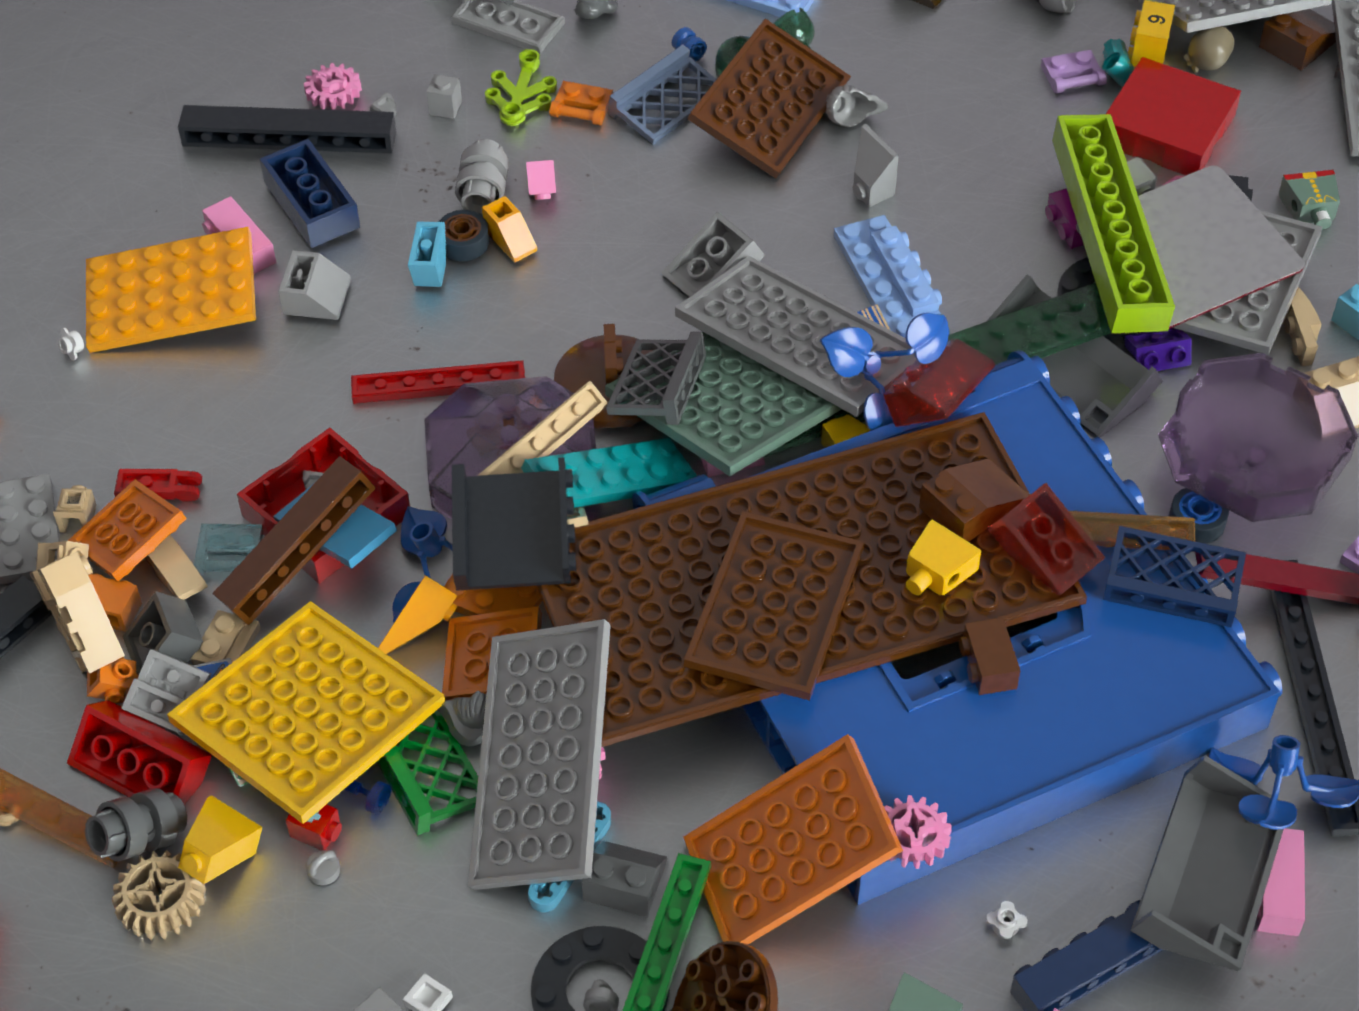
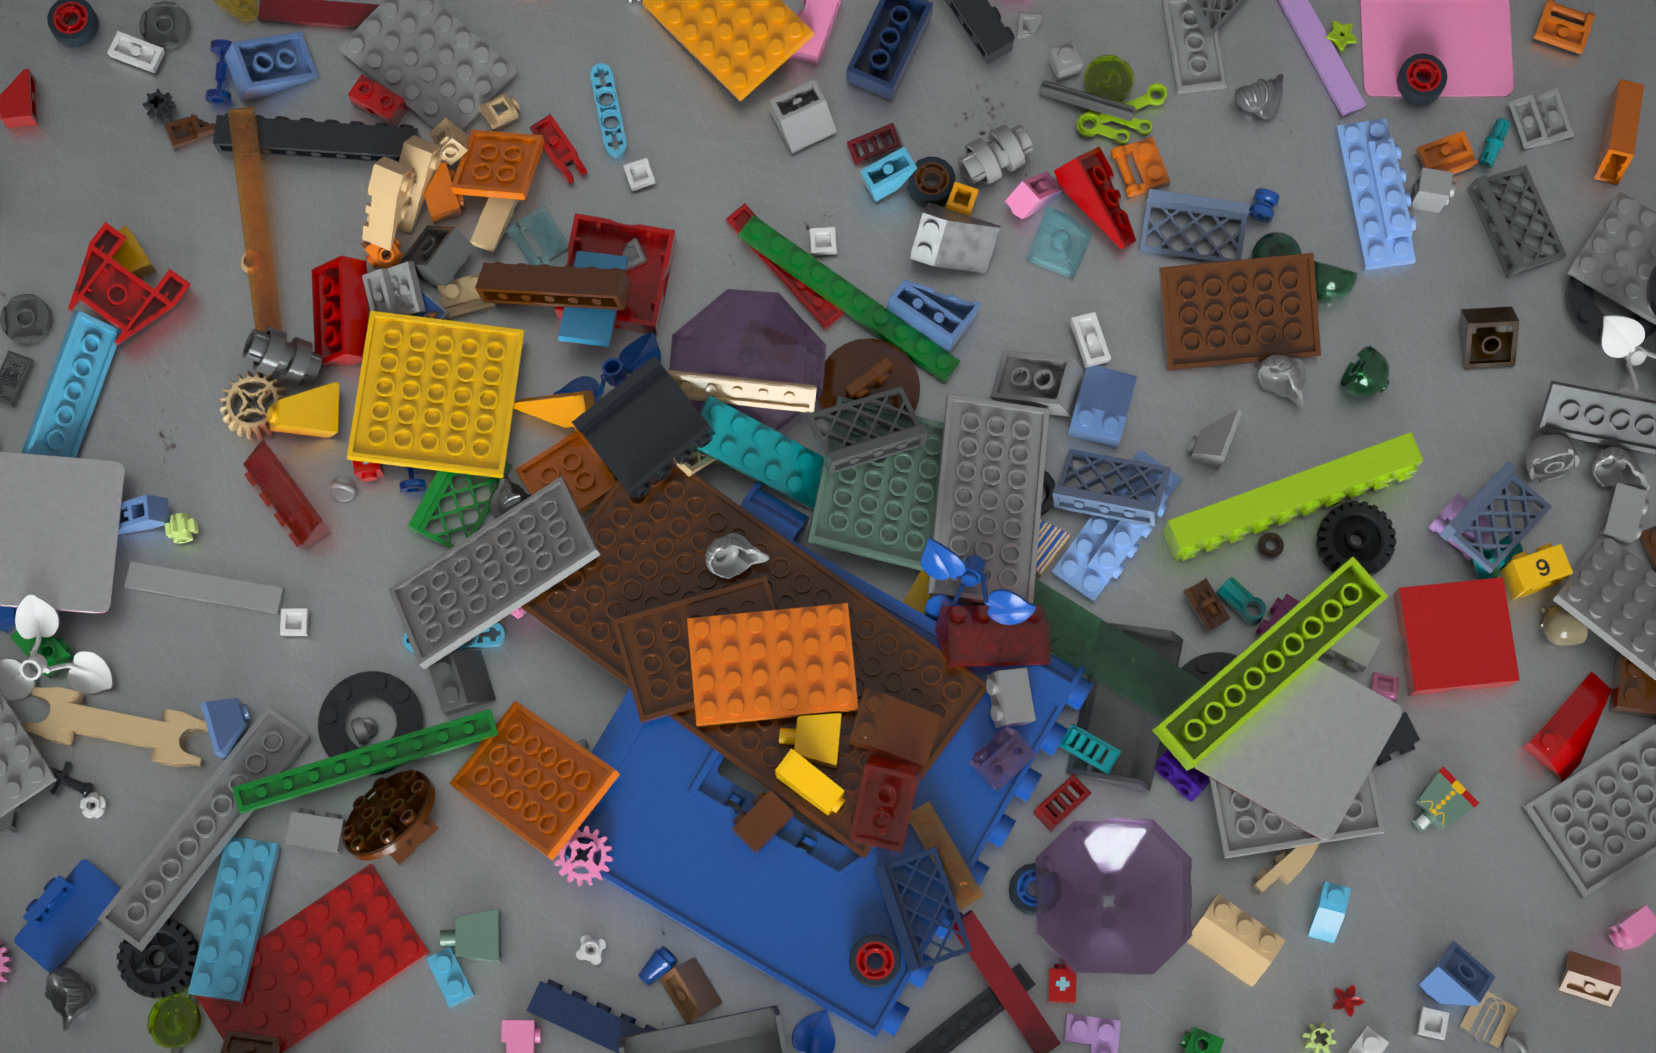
camera: 55 degrees right, 25 degrees up
none -> clear red slope [243,440,332,551]
none -> medium azure beam [590,63,627,158]
none -> white plate [623,158,656,191]
none -> blue cone [638,946,678,986]
none -> medium nougat panel [659,957,722,1024]
none -> orange plate [687,603,859,726]
none -> light grey hair [705,533,769,579]
none -> green plate [738,215,960,383]
none -> yellow slope [775,748,845,816]
none -> white plate [809,227,837,256]
none -> dark red slope [847,123,904,165]
none -> wheel [849,934,901,988]
none -> medium blue wedge [887,280,981,353]
none -> flat silver slope [910,202,1001,273]
none -> clear purple brick [969,727,1036,792]
none -> light grey brick [986,668,1036,728]
none -> clear light blue slope [1027,206,1093,279]
none -> red slope [1033,774,1091,831]
none -> dark grey axle [1040,81,1136,121]
none -> red brick [1047,964,1077,1004]
none -> sand blue fence [1053,449,1171,527]
none -> red wedge [1054,146,1136,249]
none -> teal slope [1060,724,1121,774]
none -> medium blue slope [1067,365,1137,449]
none -> white plate [1069,312,1111,368]
none -> clear neon green tile [1084,55,1134,102]
none -> lime brick [1162,432,1423,561]
none -> reddish brown hips [1183,578,1231,632]
none -> teal piece [1216,576,1266,626]
none -> dark brown plate [1257,532,1284,559]
none -> black wheel [1316,500,1396,576]
none -> clear green cylinder [1340,346,1390,398]
none -> sand blue fence [1439,461,1552,573]
none -> red wedge [1522,671,1612,782]

